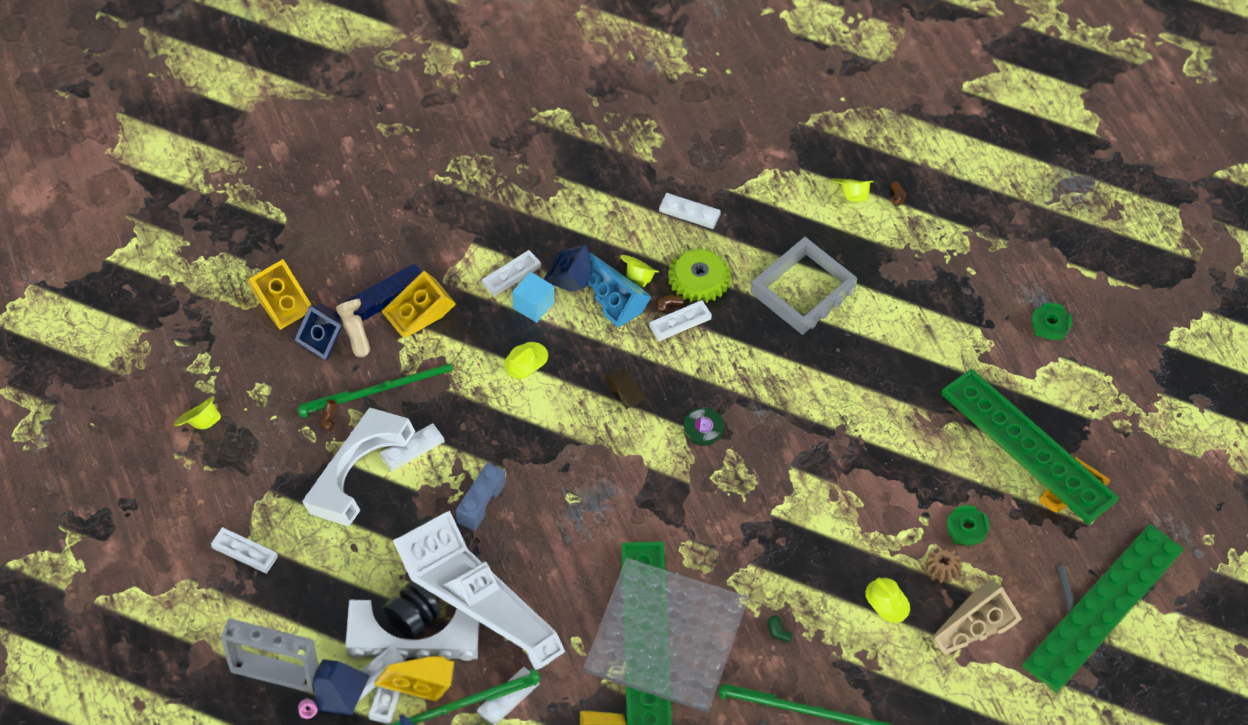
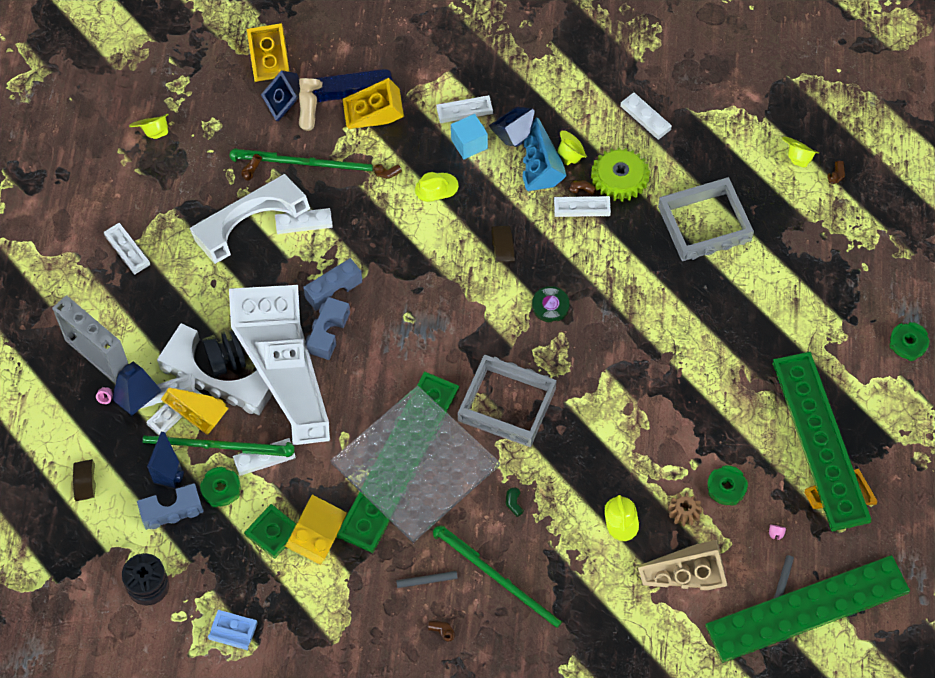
camera: 30 degrees right, 5 degrees up
none -> sand blue arch [305,297,350,360]
none -> reddish brown arm [374,164,402,179]
none -> light grey window [458,355,557,448]
none -> bright pink hinge [769,524,786,540]

